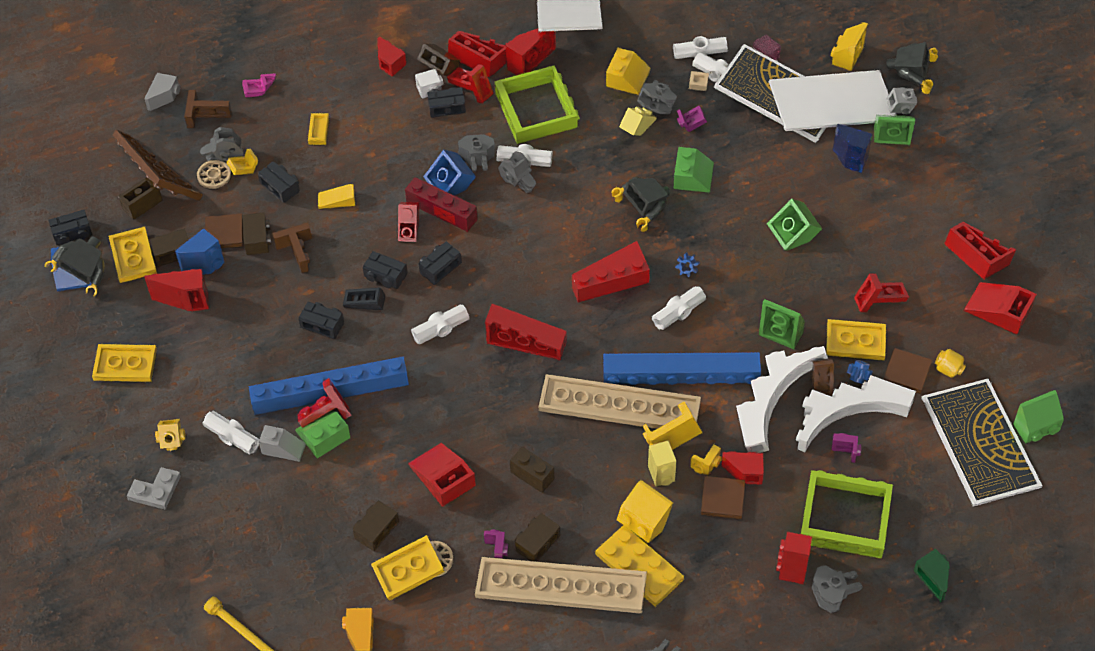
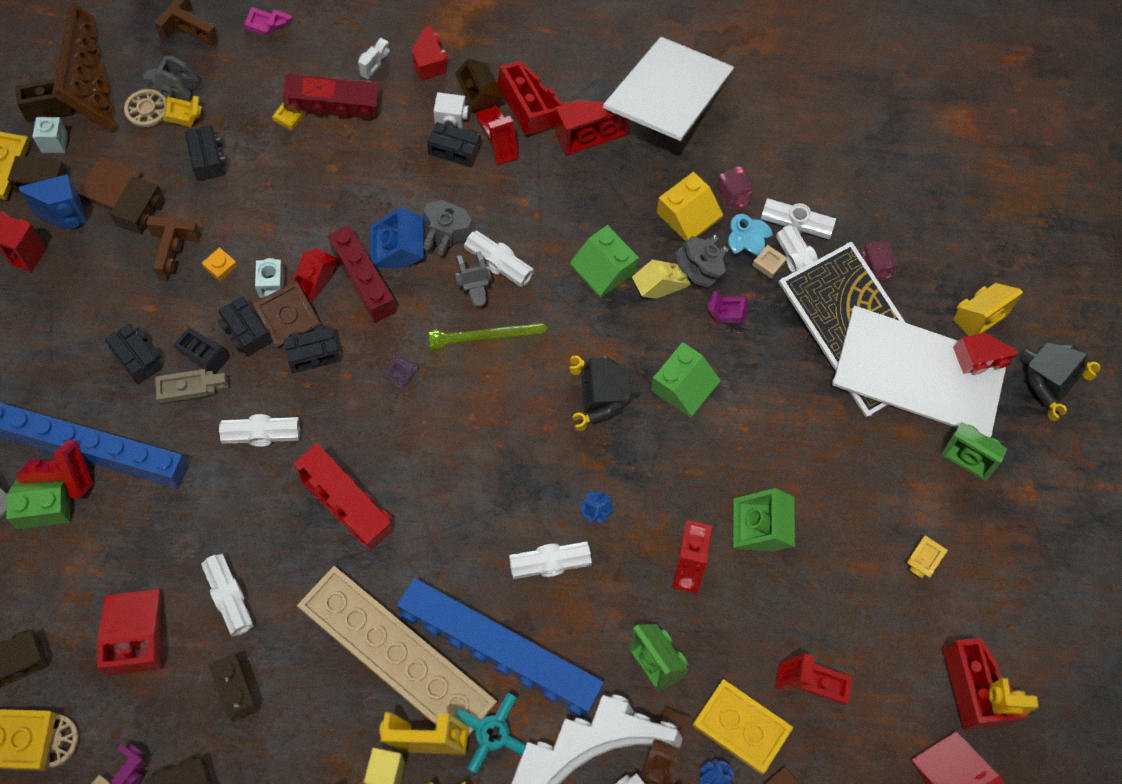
camera: 25 degrees right, 10 degrees up
yellow slope [318,184,355,209] -> none
lime window [494,66,580,144] -> none
red wedge [572,241,650,302] -> none
clear blue slope [833,124,872,173] -> none
light grey brick [887,87,917,114] -> none
none -> light aqua brick [33,117,68,153]
none -> dark tan hinge [155,369,228,403]
none -> white piece [201,554,254,636]
none -> light orange plate [202,247,238,281]
none -> reddish brown tile [252,281,321,348]
none -> light aqua brick [255,258,284,298]
none -> dark red brick [283,73,379,119]
none -> white plate [358,38,390,79]
none -> clear purple slope [383,355,420,389]
none -> clear neon green piece [428,323,547,350]
none -> teal bar [453,693,526,774]
none -> bright green slope [570,225,639,298]
none -> red bracket [672,520,712,594]
none -> clear pink brick [717,166,754,209]
none -> medium azure plate [728,214,773,256]
none -> yellow bracket [907,535,948,578]
none -> red slope [953,332,1018,375]
none -> yellow bracket [989,678,1038,715]

